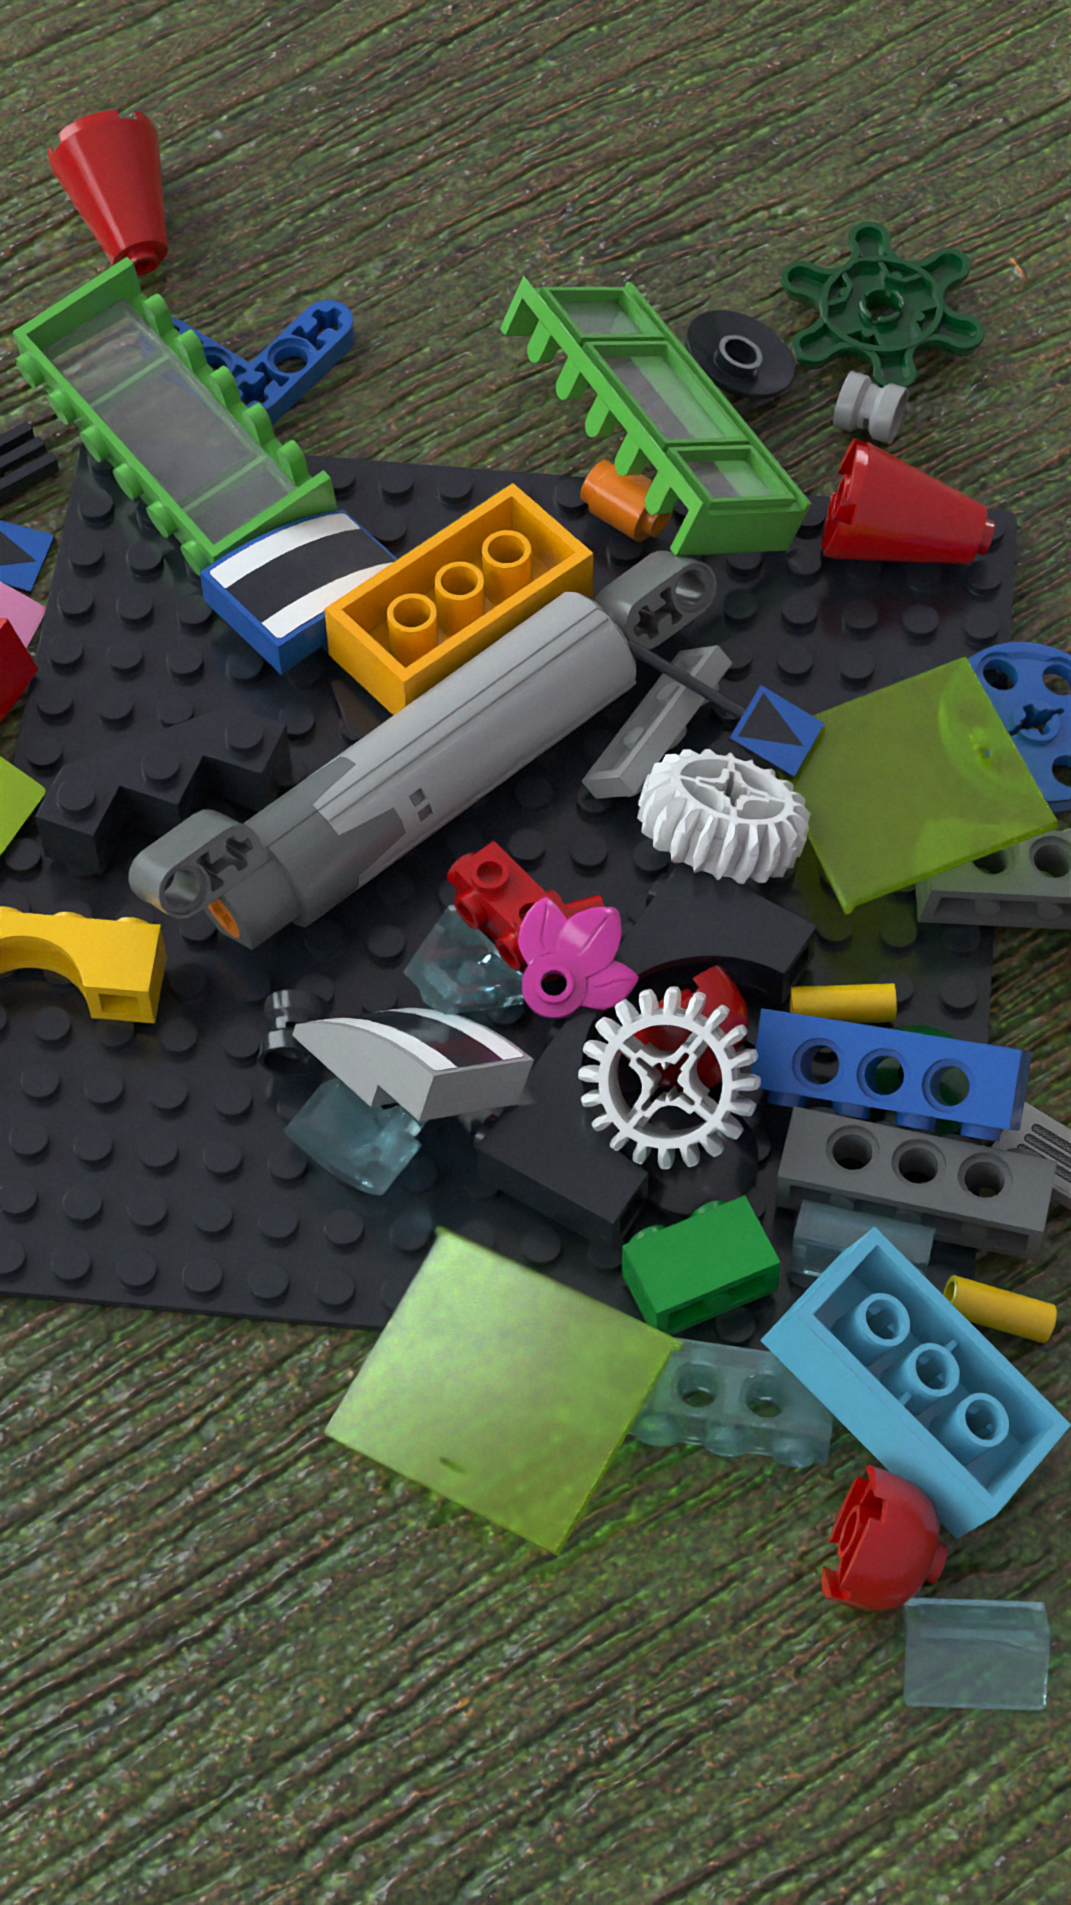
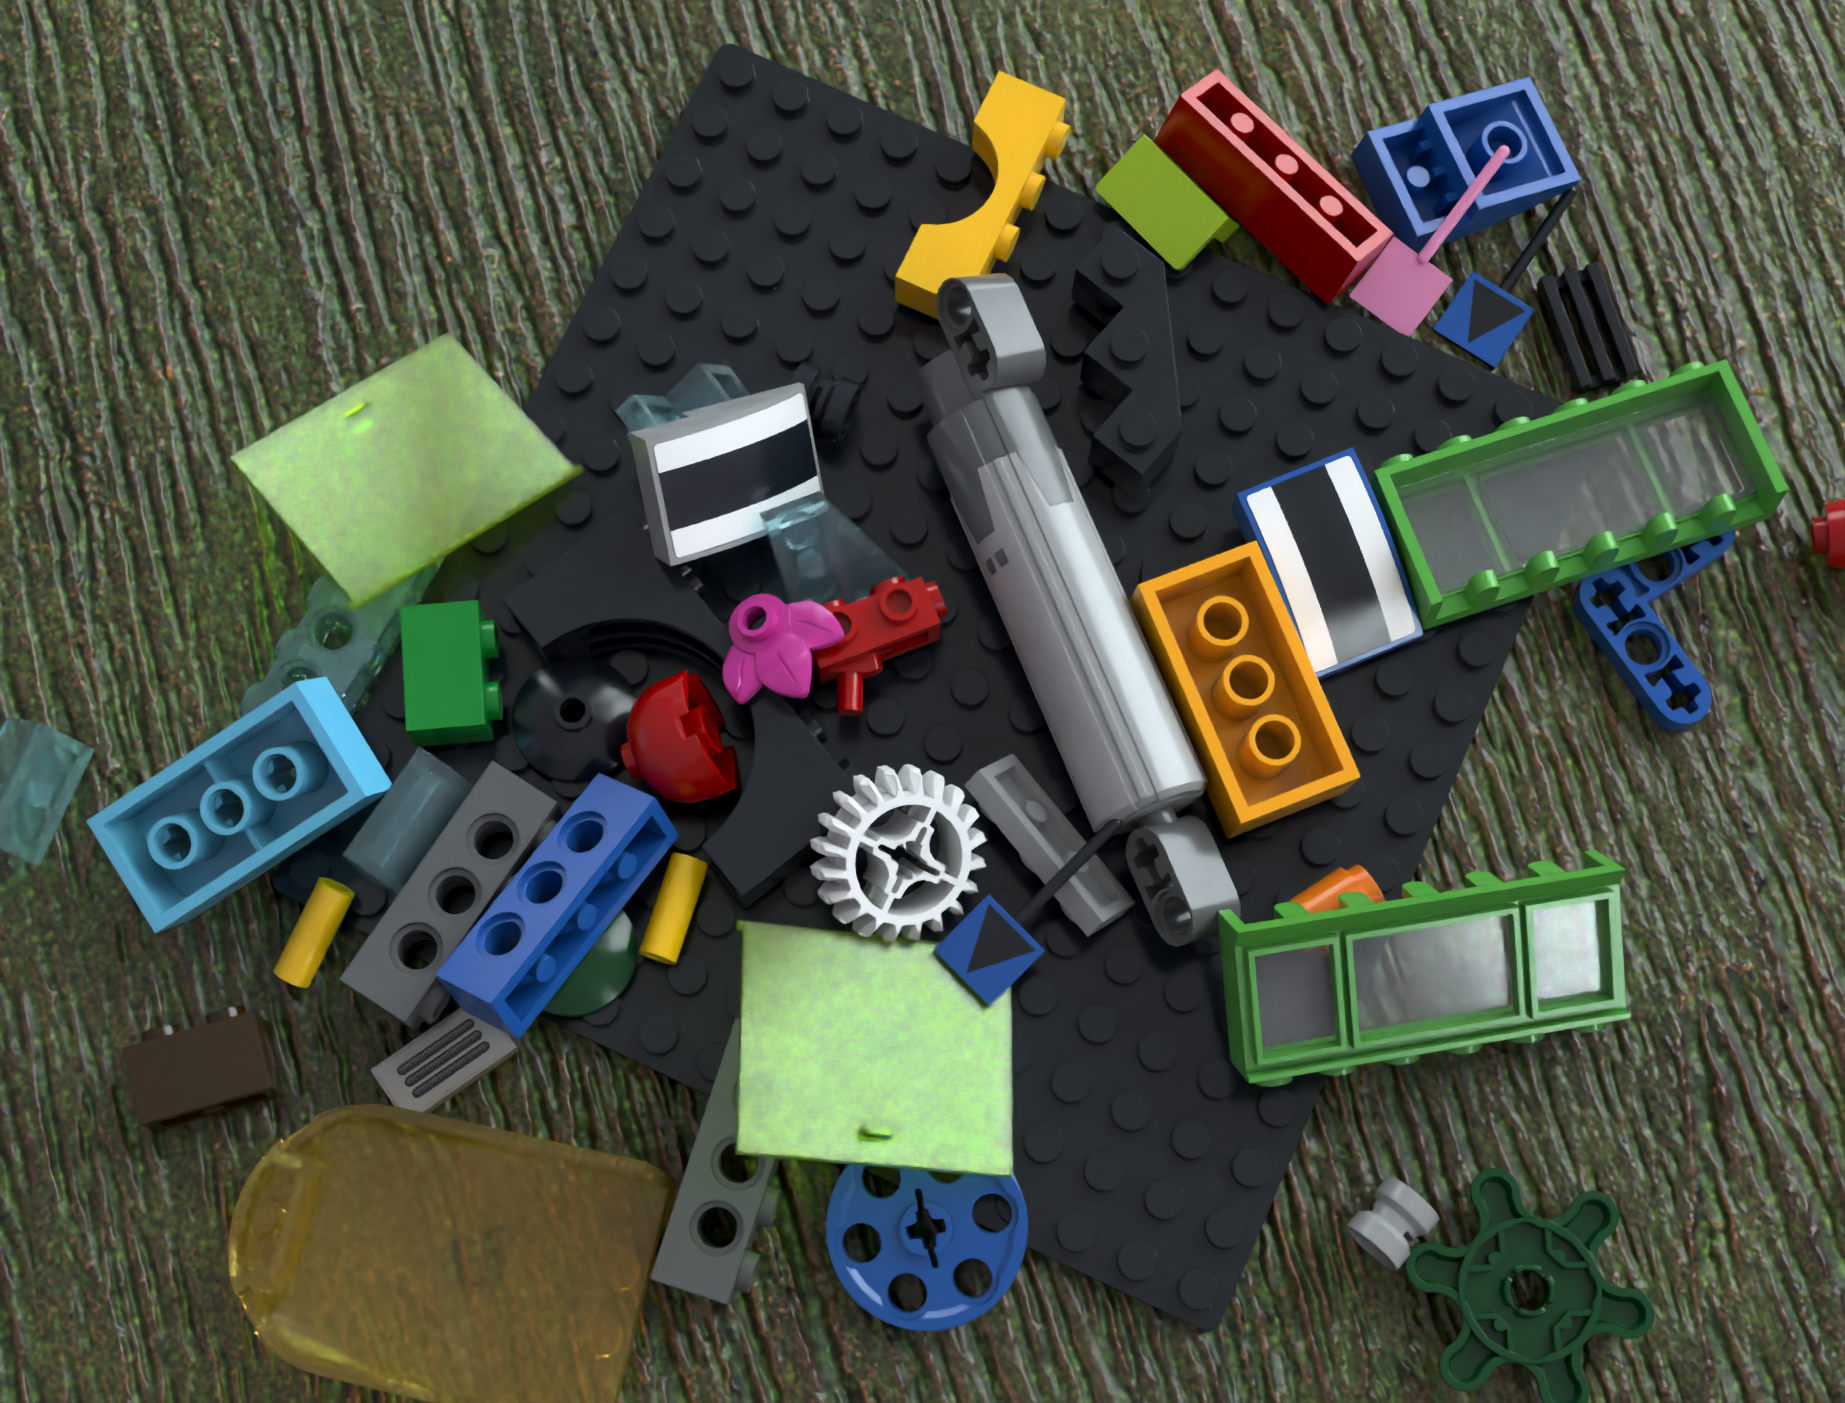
camera: 105 degrees right, 15 degrees up
white gear [578,987,761,1169] -> none
black dish [684,310,795,399] -> none
red cone [821,439,995,564] -> none
red cylinder [822,1465,948,1612] -> none

